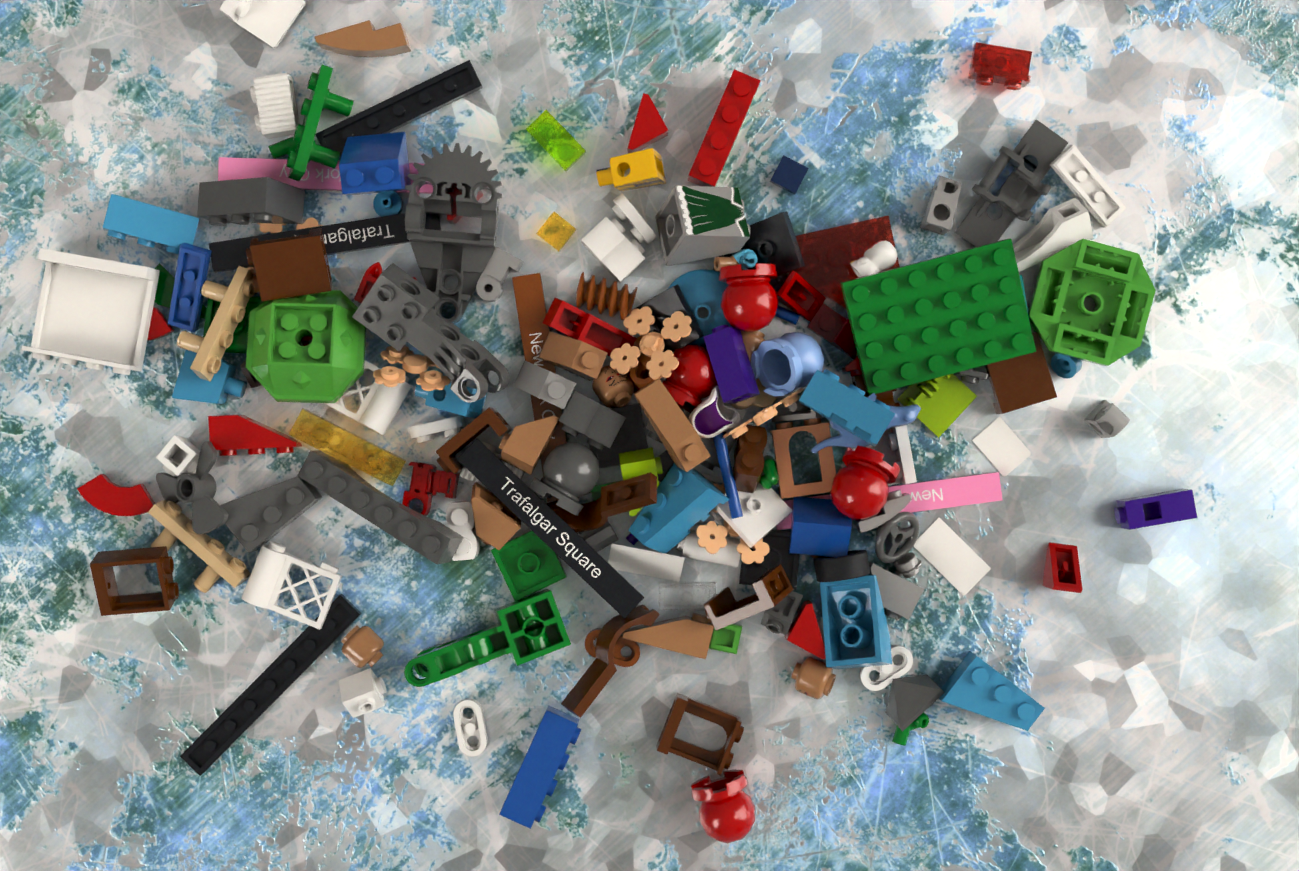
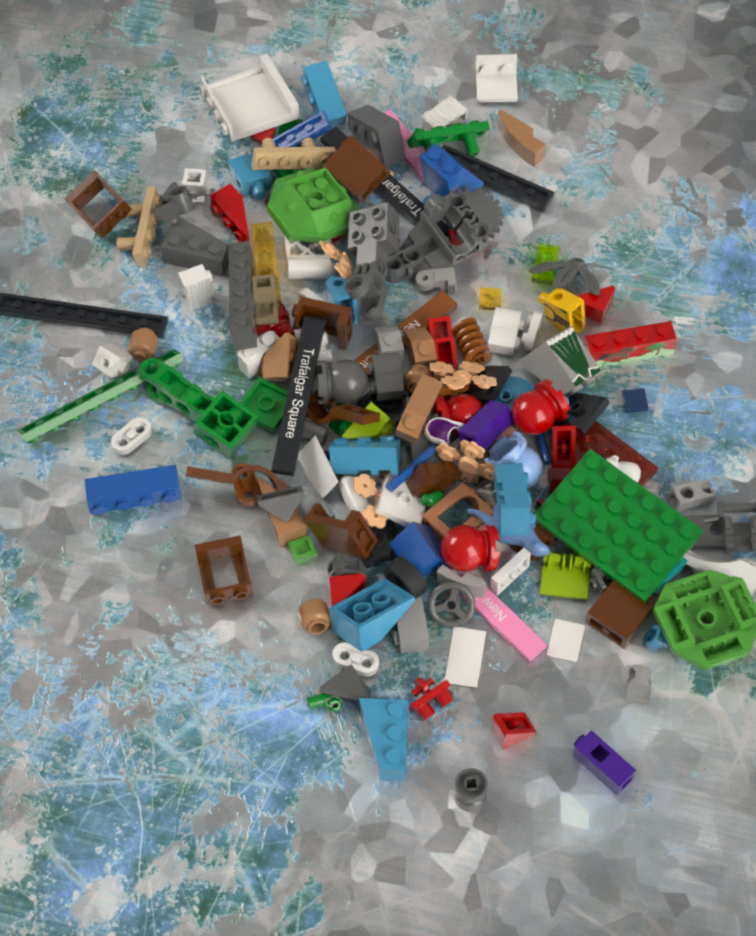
camera: 55 degrees right, 30 degrees down
red tile [77,474,155,516] -> none
white piece [241,541,342,630] -> none
medium nougat slope [499,416,559,475] -> none
red tile [691,769,755,844] -> none
light grey plate [894,553,922,578] -> none
none -> green plate [17,349,184,442]
none -> white brick [178,264,215,312]
none -> dark tan brick [252,274,279,325]
none -> dark grey slope [256,486,305,523]
none -> red hips [408,677,454,721]
none -> dark grey wheel [454,768,488,812]
none -> dark grey plant [528,257,600,295]

